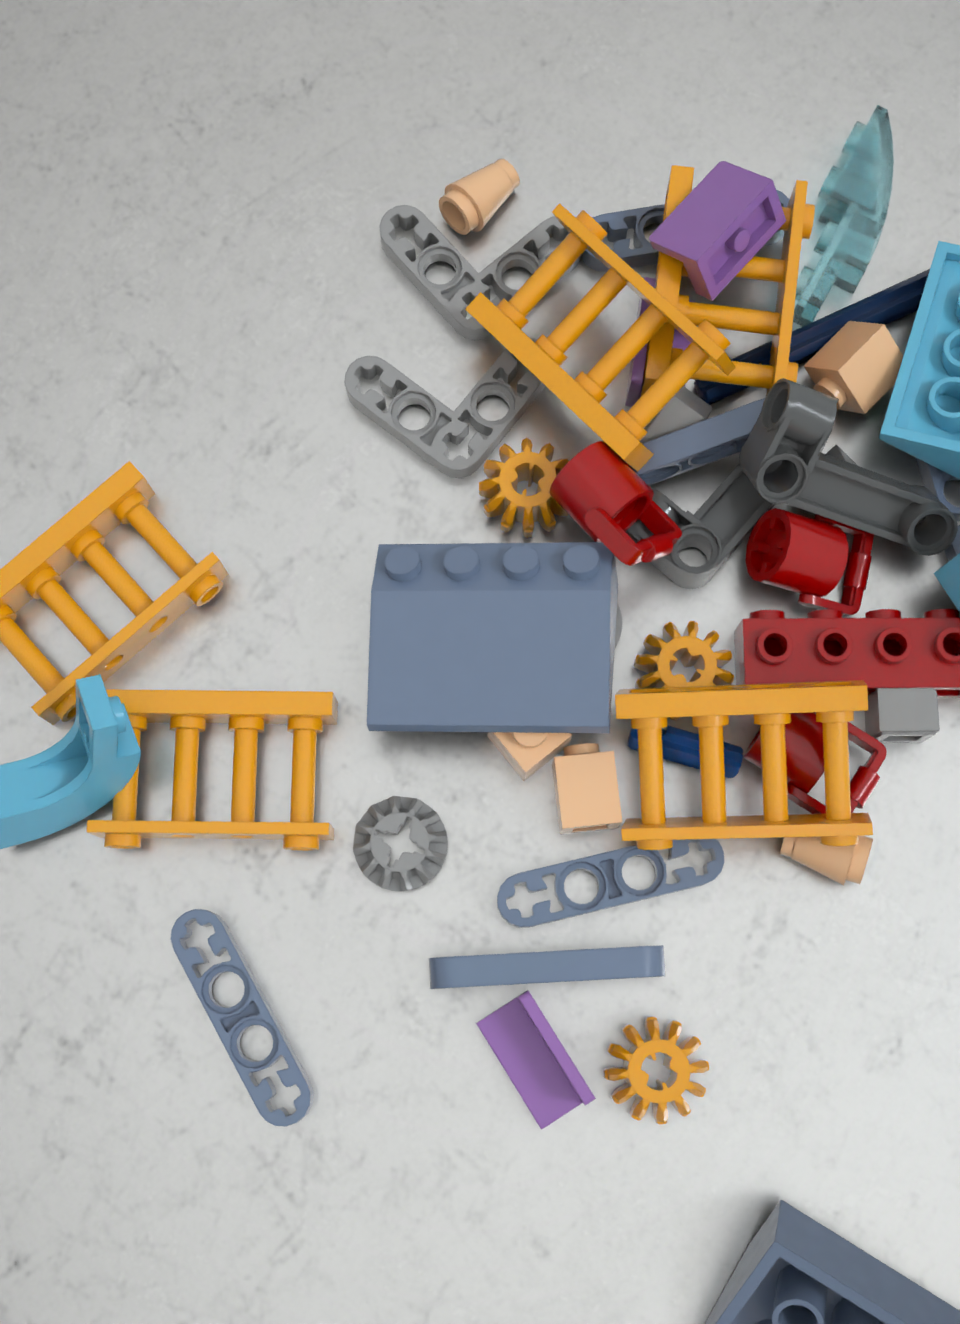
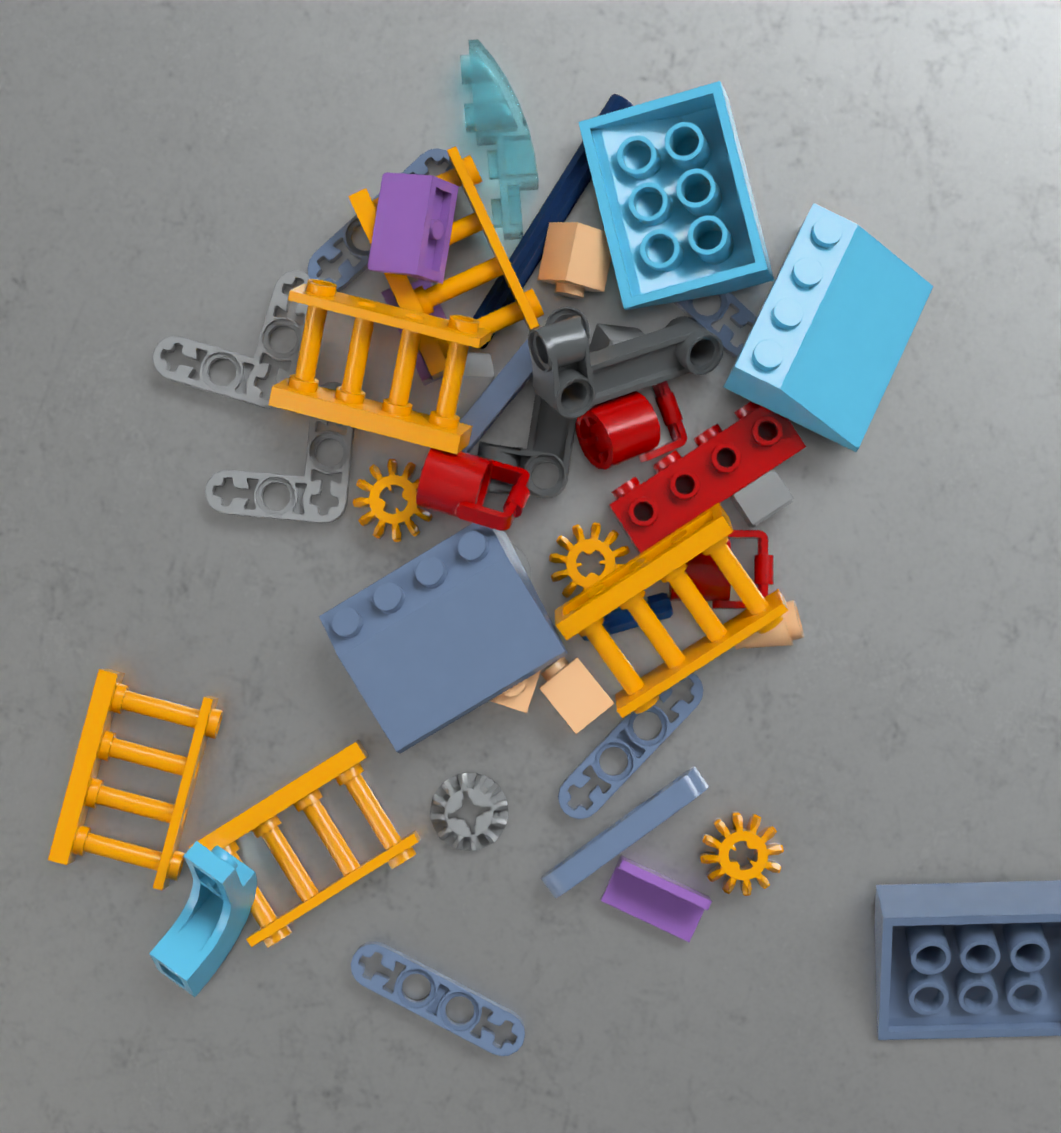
camera: 30 degrees left, 10 degrees up
light nougat cone [439,159,520,235] -> none

